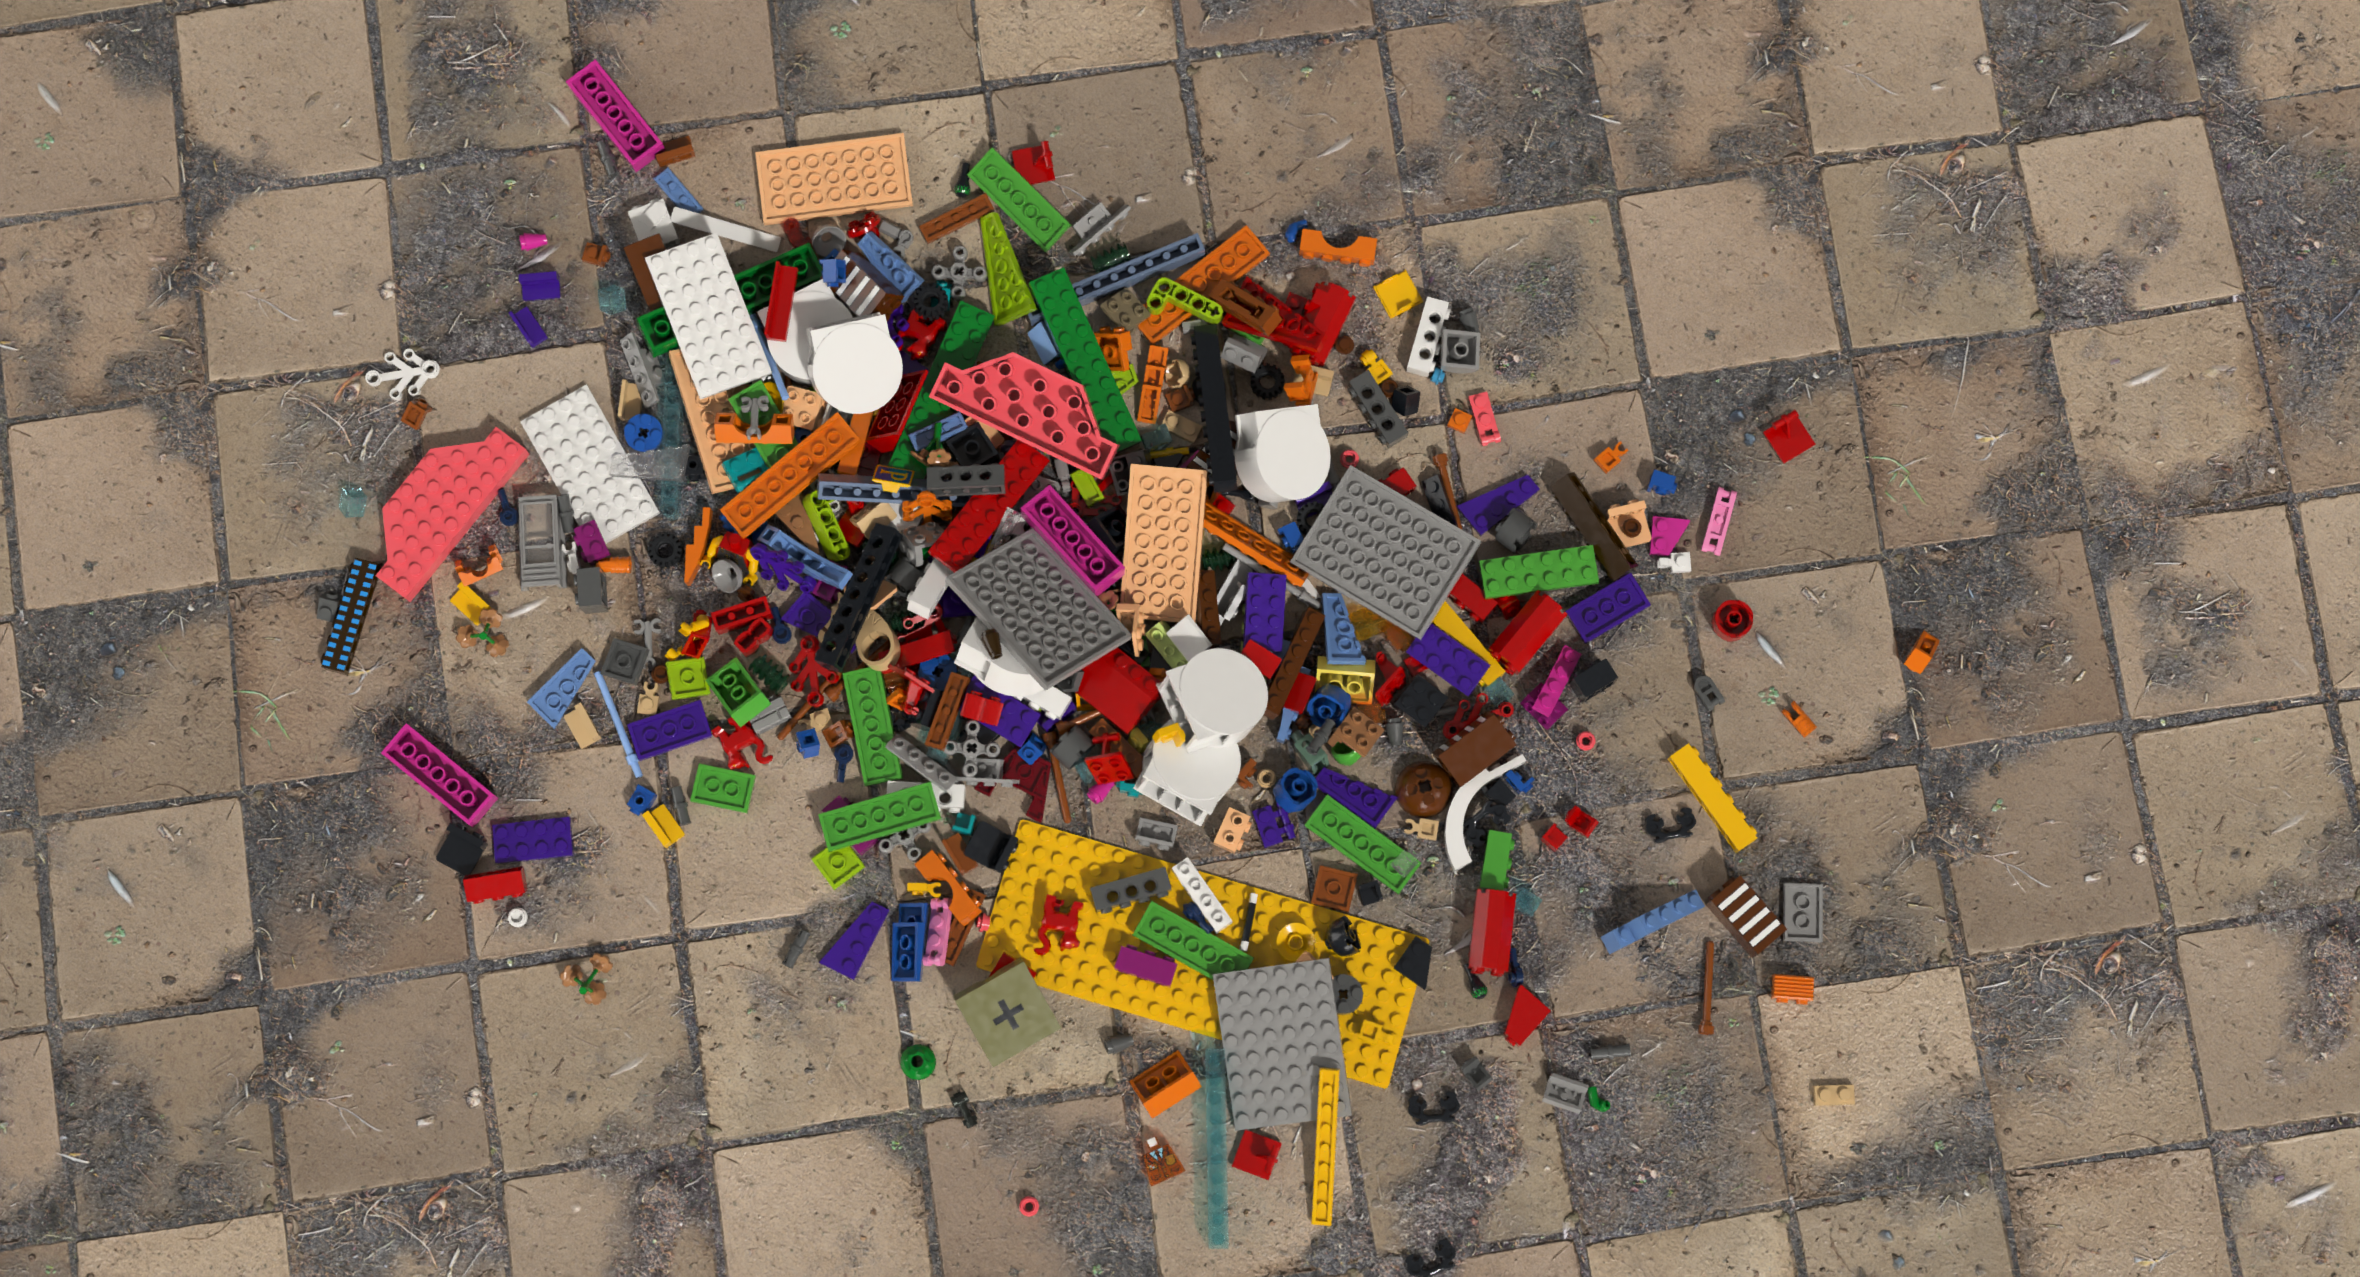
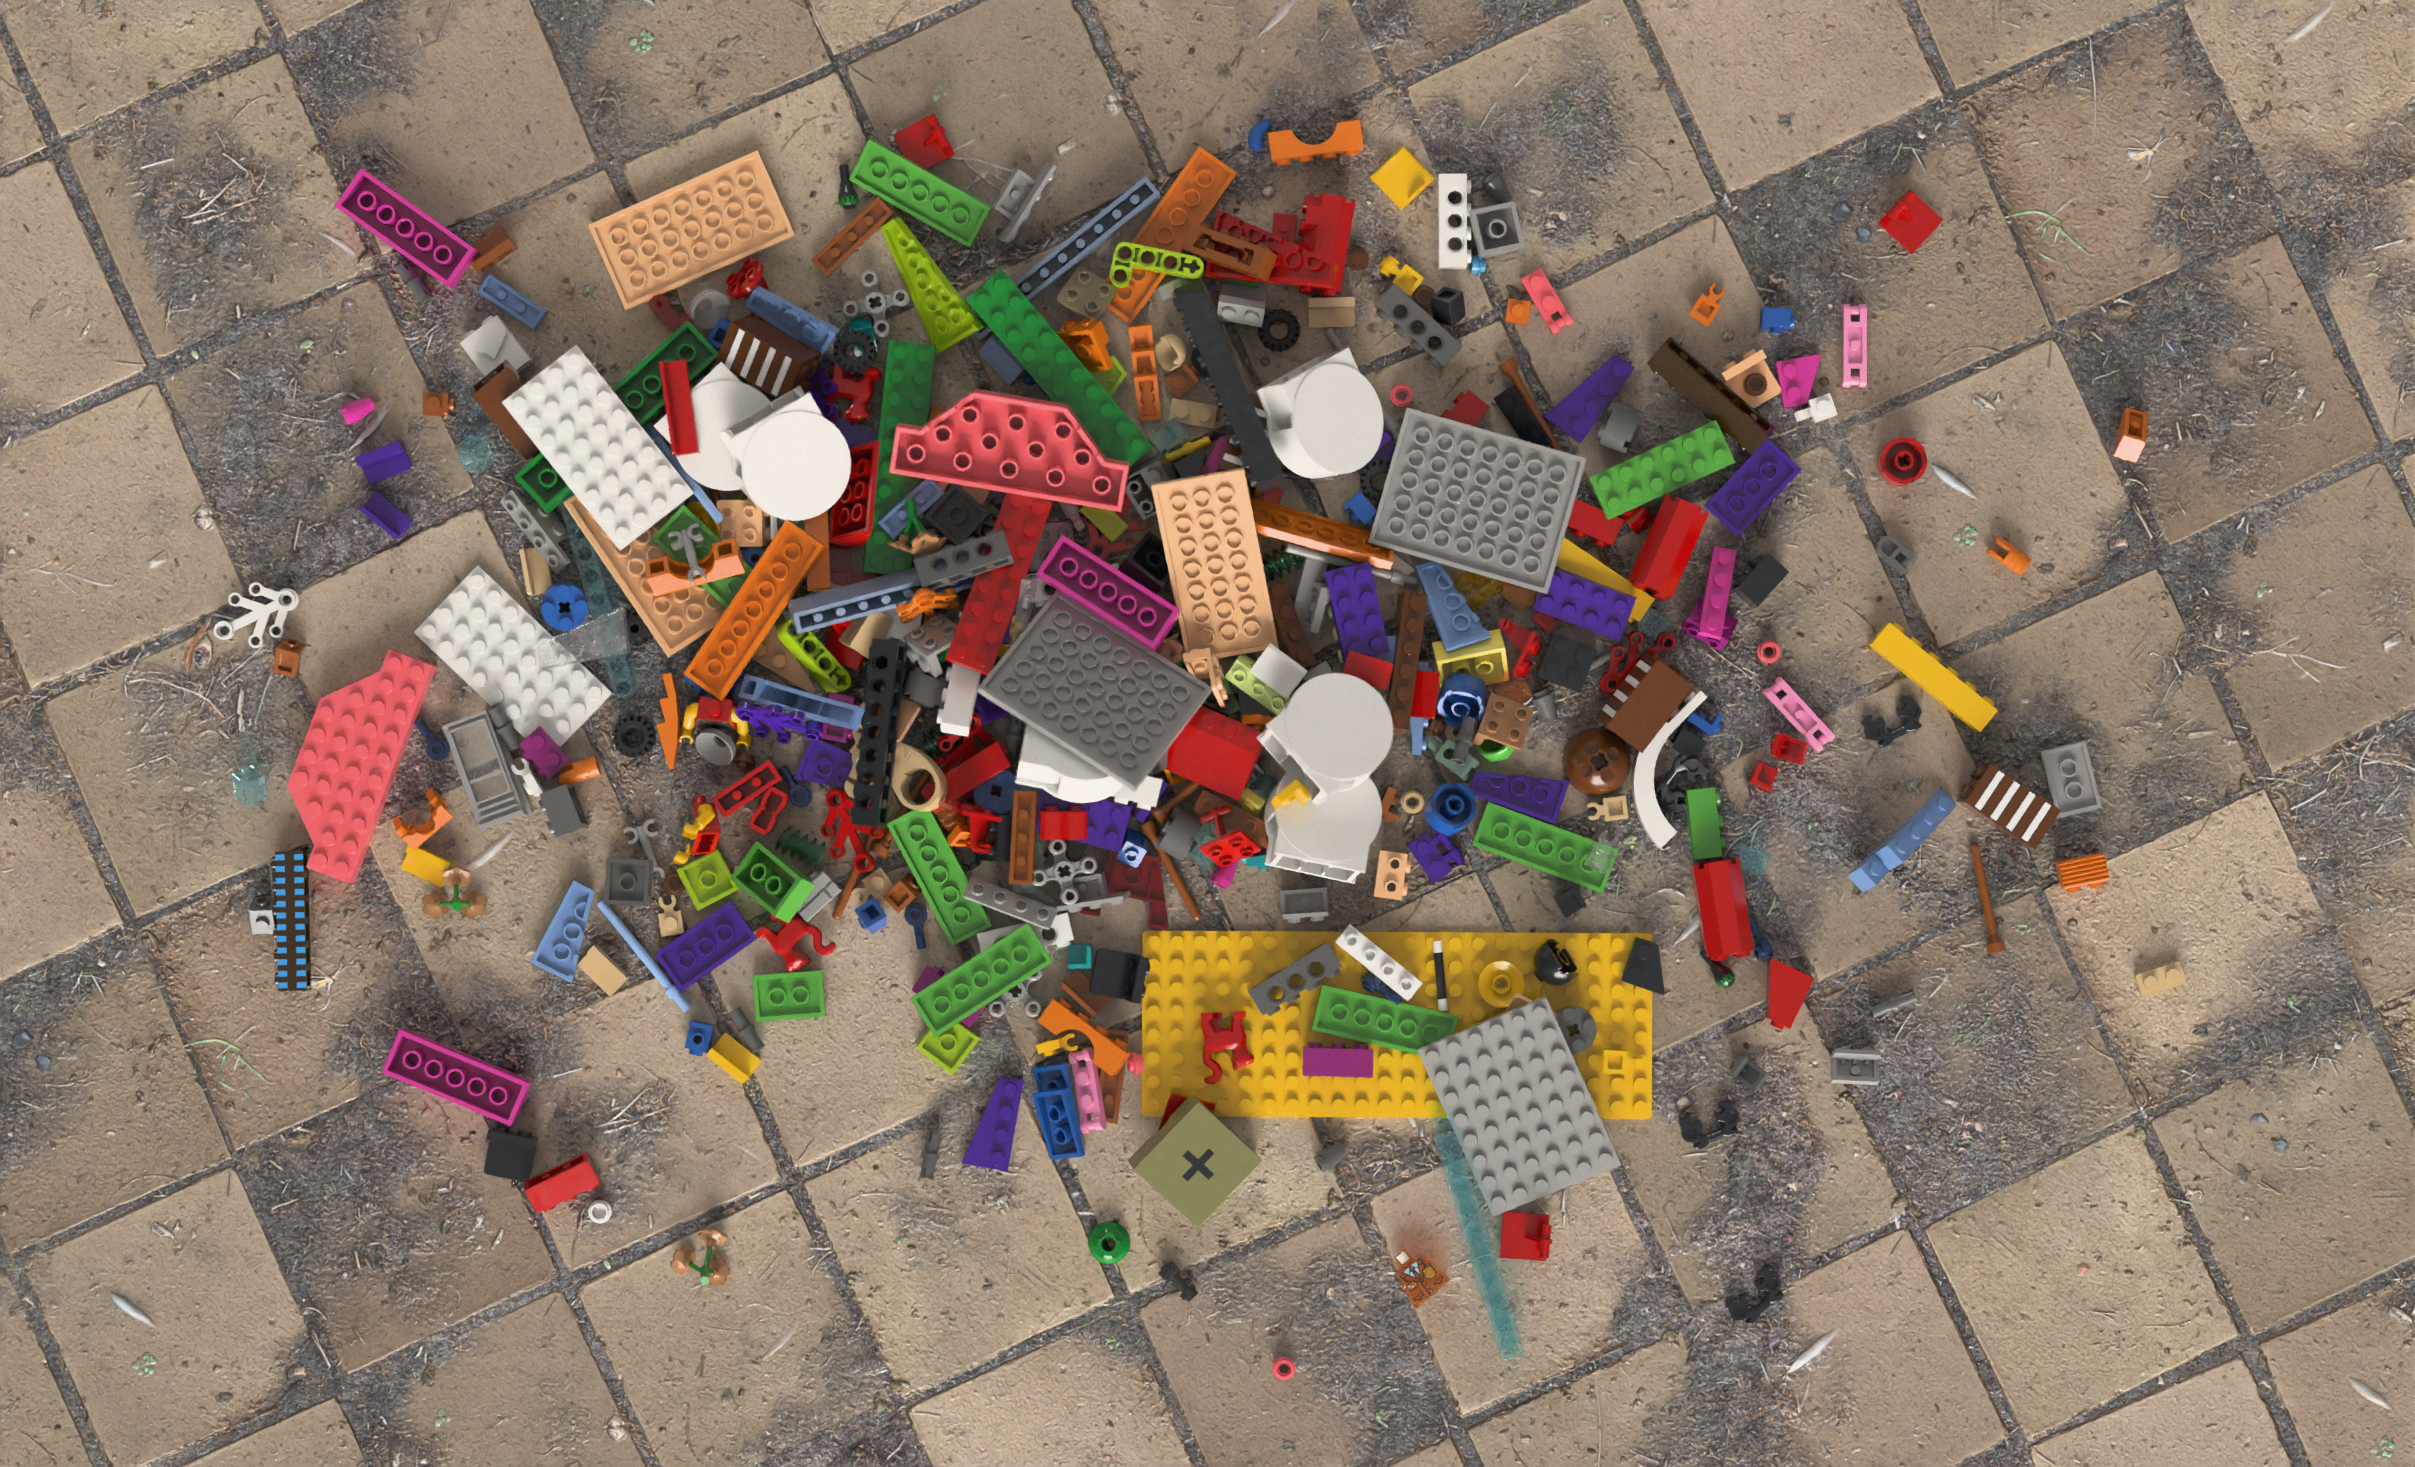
camera: 20 degrees left, 10 degrees up
dark purple plate [492,817,574,864] -> none
white sticker [670,207,781,252] -> none
teal plate [721,448,769,493] -> none
blue brick [820,259,846,287] -> none
piece [872,465,915,493] -> none
light grey bar [879,220,914,260] -> none
dark brown cone [981,629,1003,660] -> none
clear green piece [1089,242,1131,274] -> none
orange slope [1129,1050,1202,1119] -> none
orange piece [1283,354,1318,407] -> none
dark orange plate [1311,865,1358,913] -> none
yellow tile [1312,1067,1340,1226] -> none
green arm [1587,1086,1610,1112] -> none
none -> bright pink plate [1762,676,1836,753]

